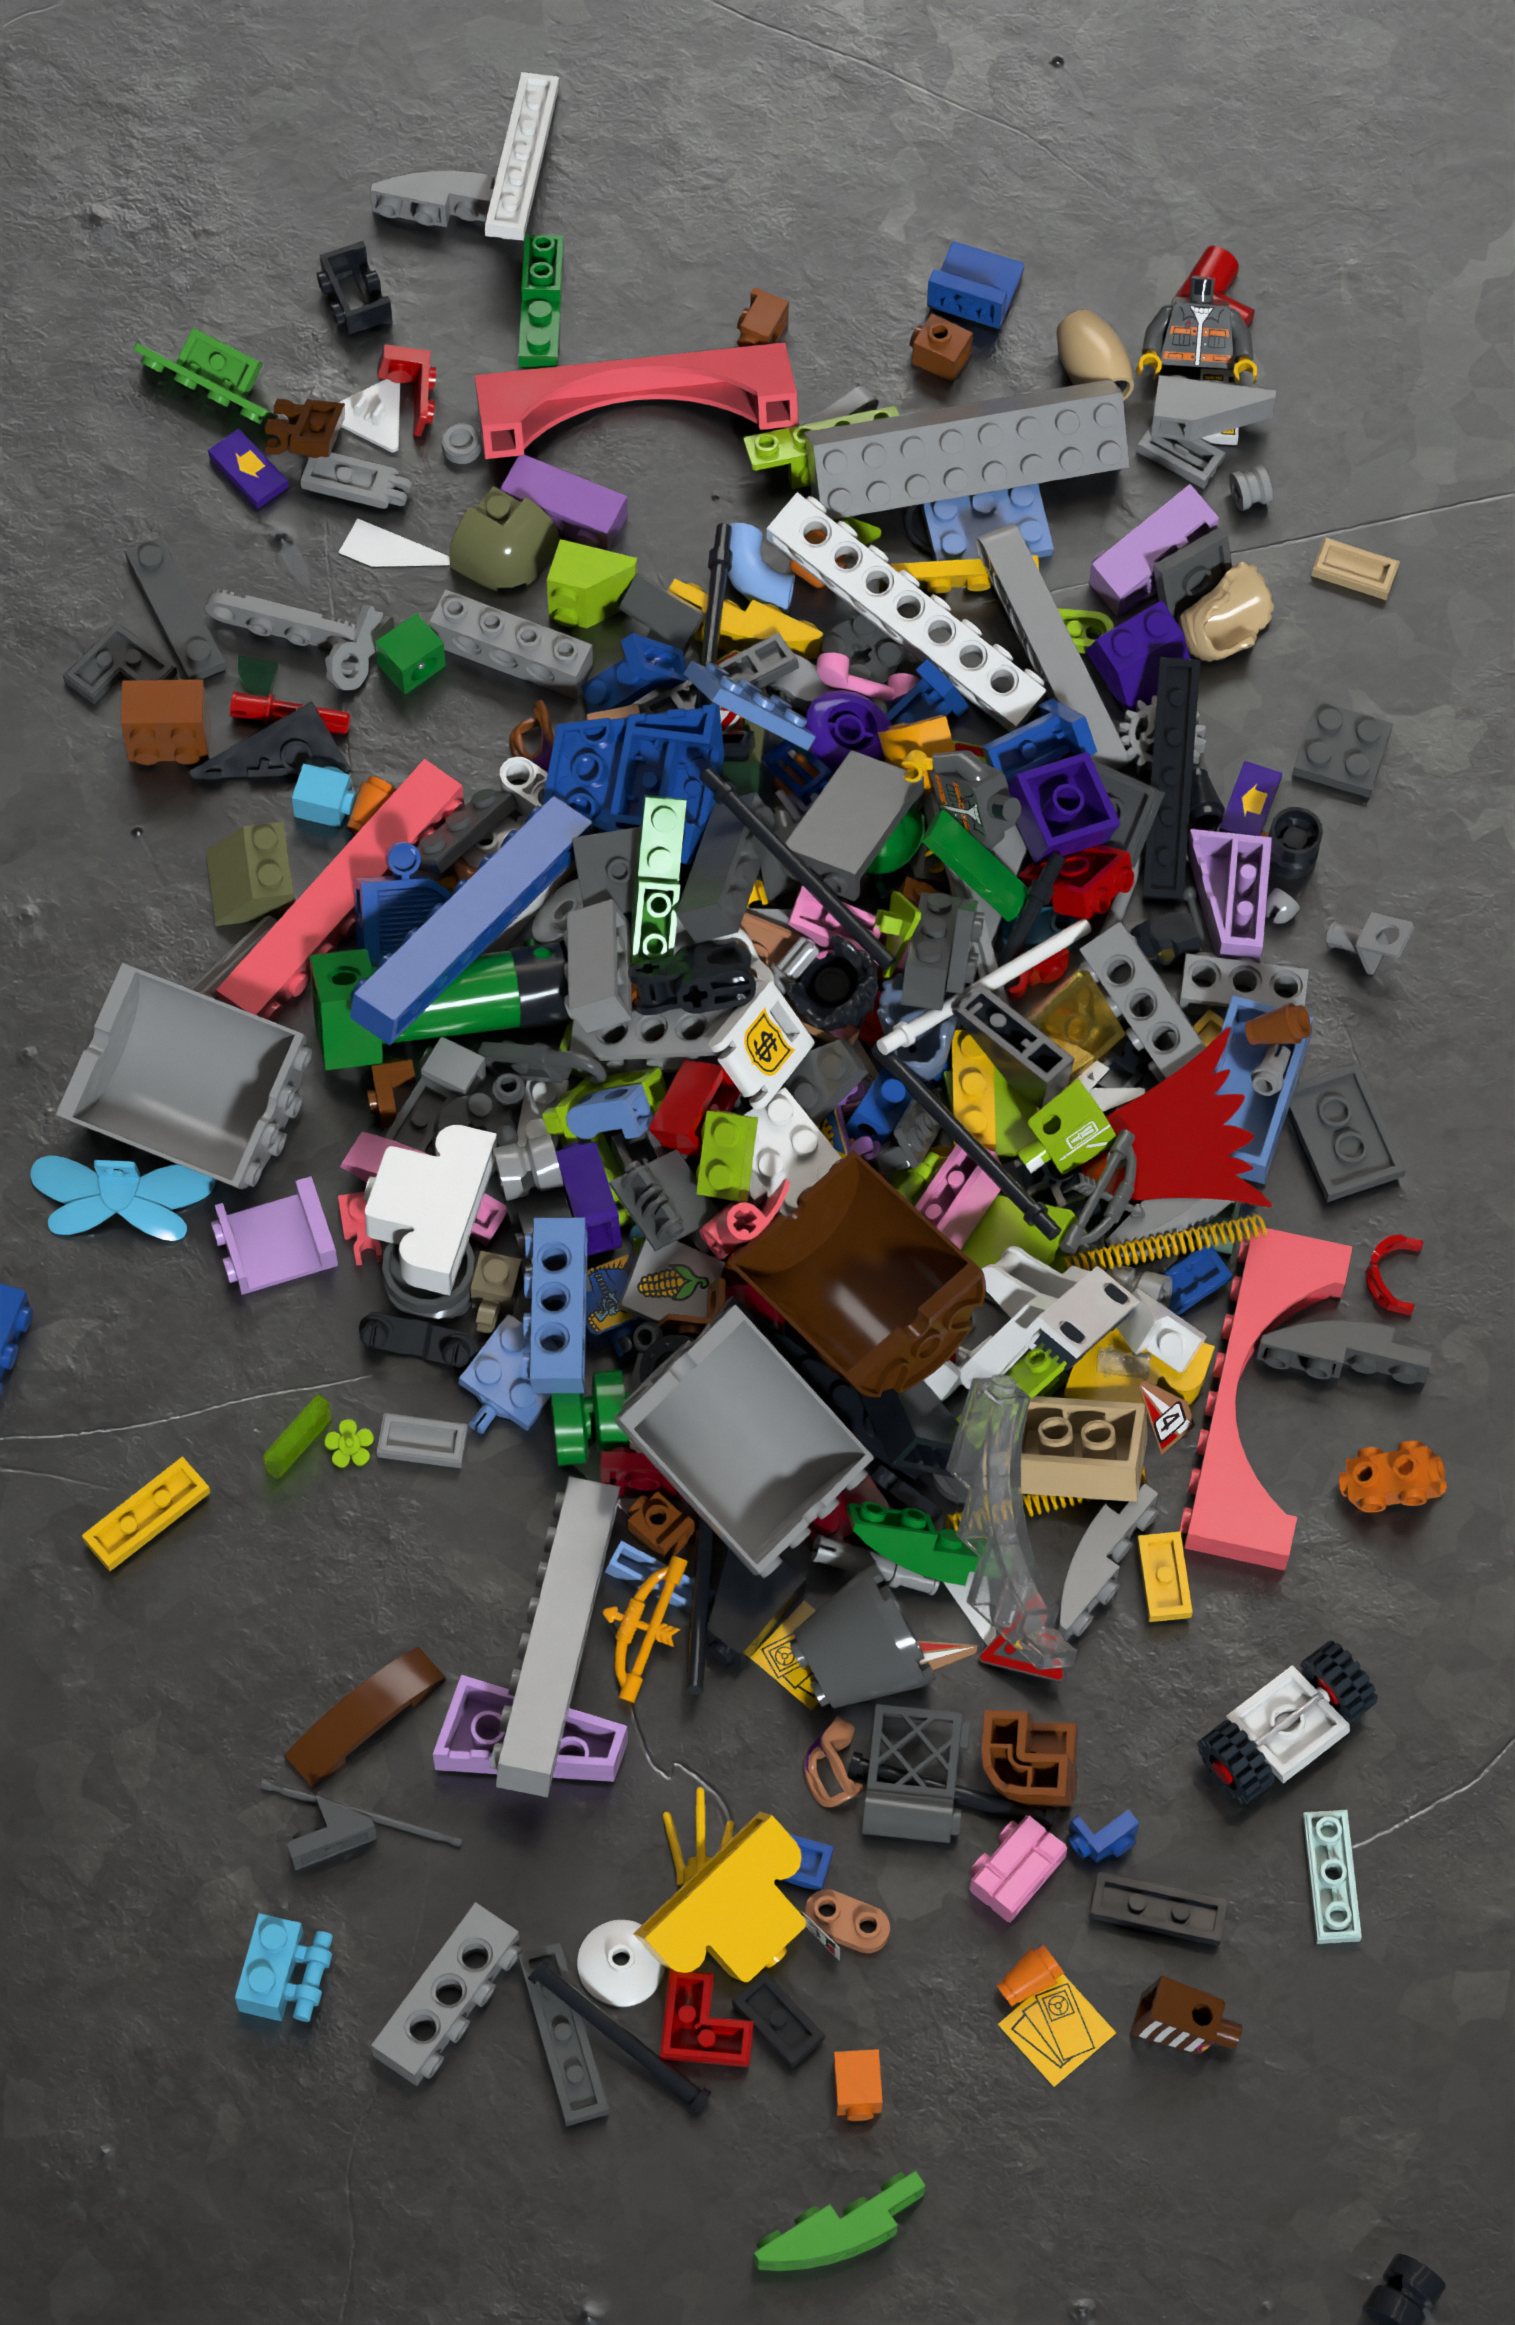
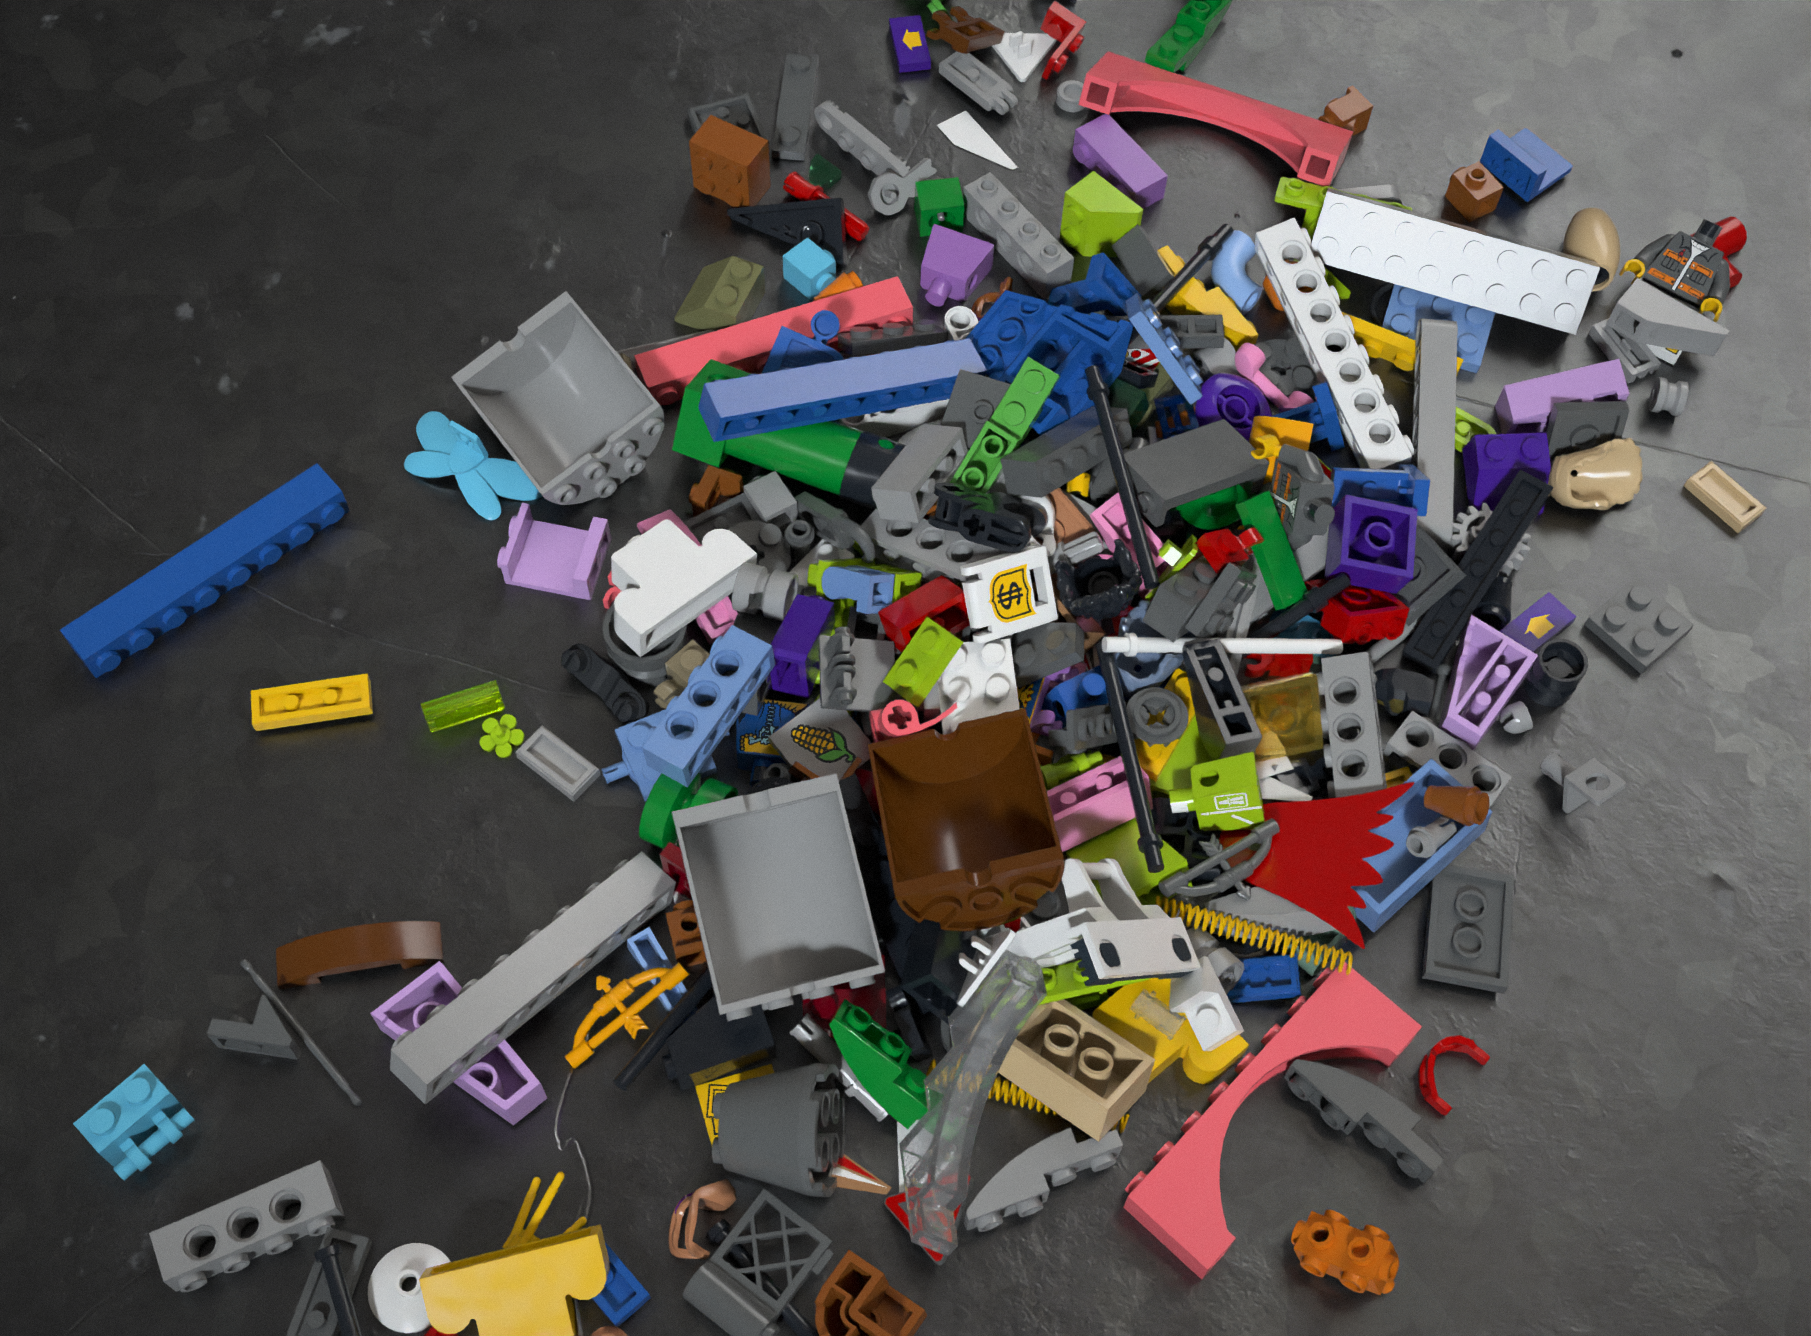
camera: 30 degrees right, 5 degrees down
olive brick [449,486,560,591] -> none
yellow plate [1137,1531,1193,1622] -> none
sticker [1138,1380,1195,1455] -> none
none -> medium lavender torso [920,224,994,307]
none -> white piece [956,929,1016,1007]
none -> dark grey gear [1126,687,1188,747]
none -> red plate [1195,528,1264,573]

